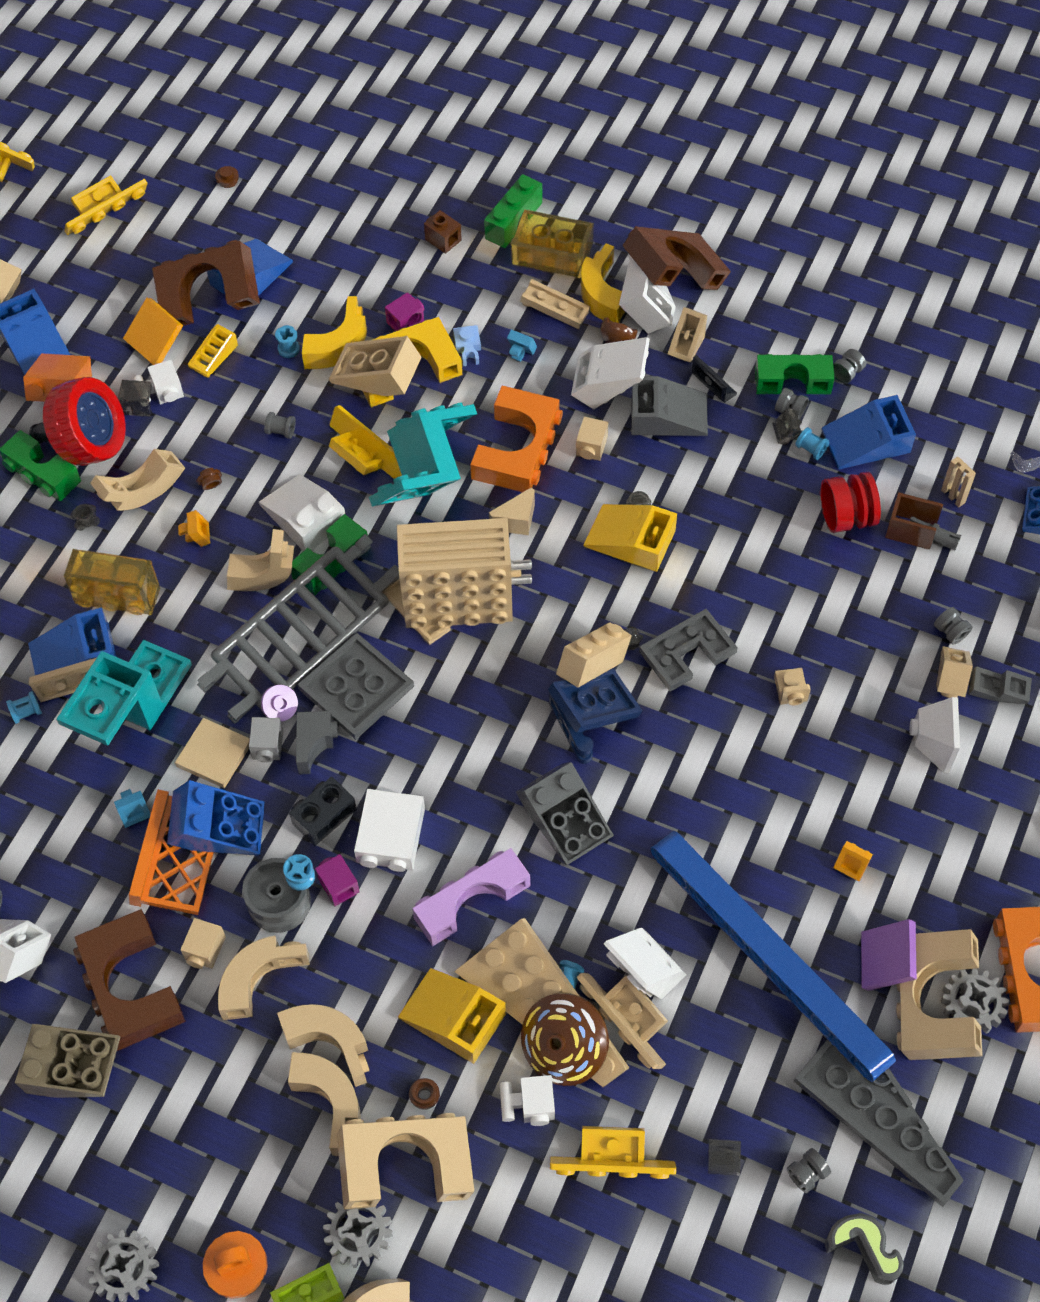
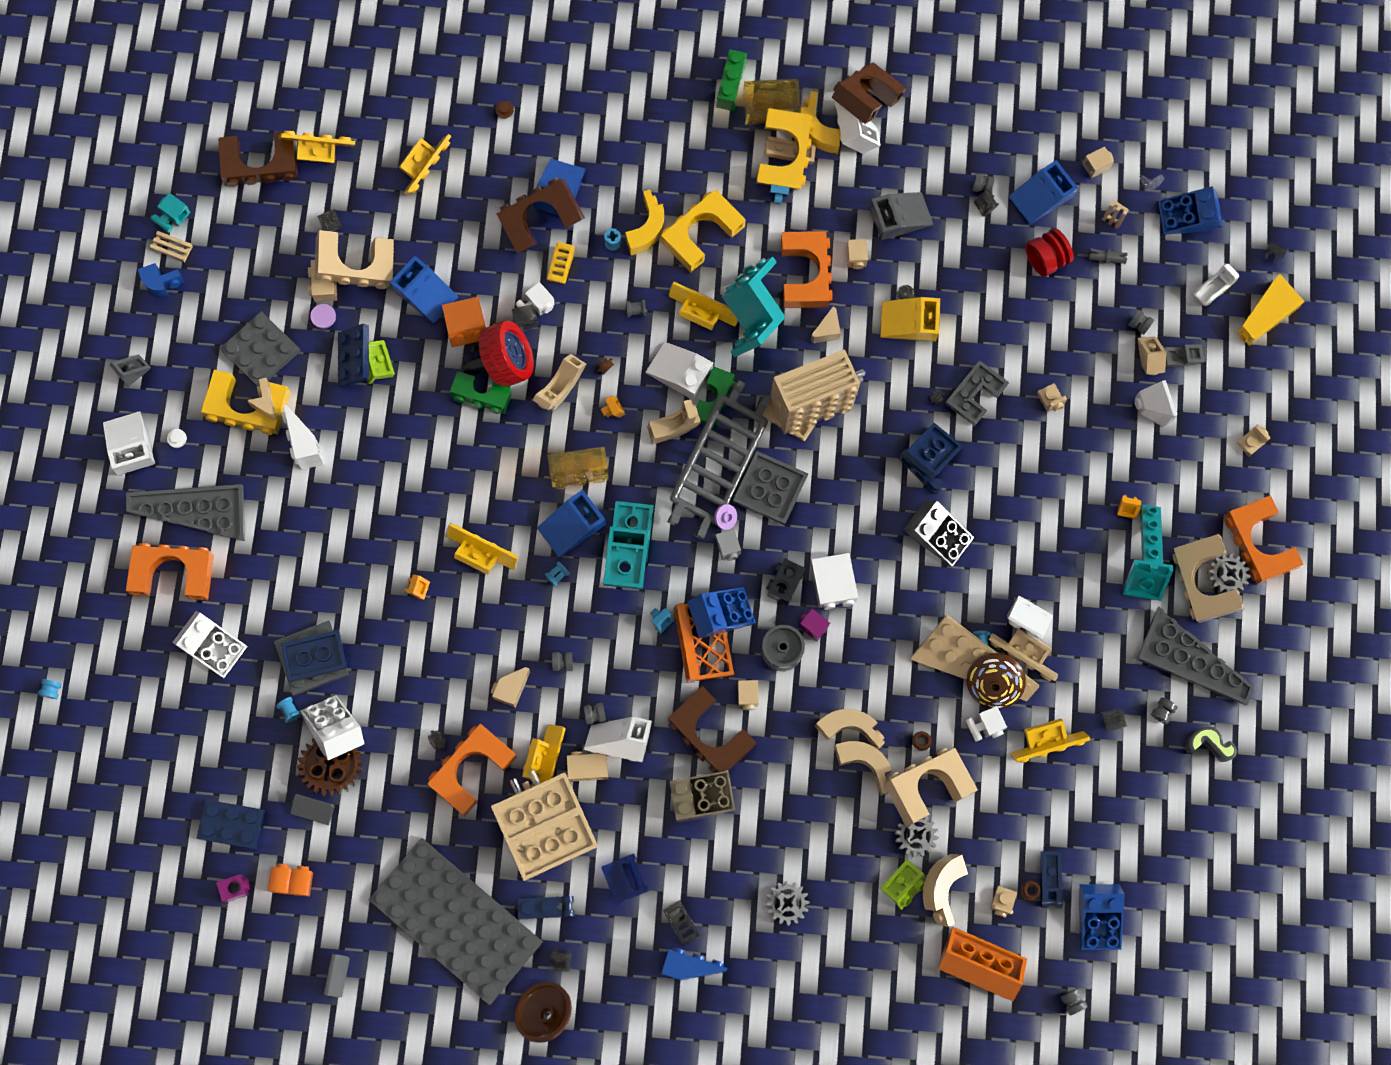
camera: 25 degrees left, 15 degrees up
tan tile [29,658,96,702] -> none
clear smoke plate [71,504,100,531] -> none
light orange tile [123,297,183,365] -> none
tan tile [175,718,250,789] -> none
orange tile [203,1231,268,1299] -> none
tan arch [218,936,310,1020] -> none
dark azure wheel [283,854,315,891] -> none
dark grey arch [296,711,338,775] -> none
tan slope [328,336,421,396] -> none
magenta brick [385,292,424,331] -> none
yellow slope [398,968,506,1064] -> none
lavender arch [412,848,530,946] -> none
reddish brown brick [424,210,462,254] -> none
light blue plate [453,325,481,366] -> none
tan brick [556,623,632,687] -> none
white slope [571,337,650,409] -> none
reddish brown hair [600,317,638,343] -> none
blue beam [650,831,896,1082] -> none
tan slope [668,307,707,362] -> none
black slope [692,355,737,403] -> none
green arch [755,354,834,394] -> none
dark azure bush [795,427,829,460] -> none
dark grey wheel [833,349,866,384] -> none
medium lavender tile [861,919,917,991] -> none
reddish brown piece [885,492,943,549] -> none
none -> yellow arch [756,108,814,190]
none -> tan brick [1082,147,1114,178]
none -> teal bracket [1123,504,1173,601]

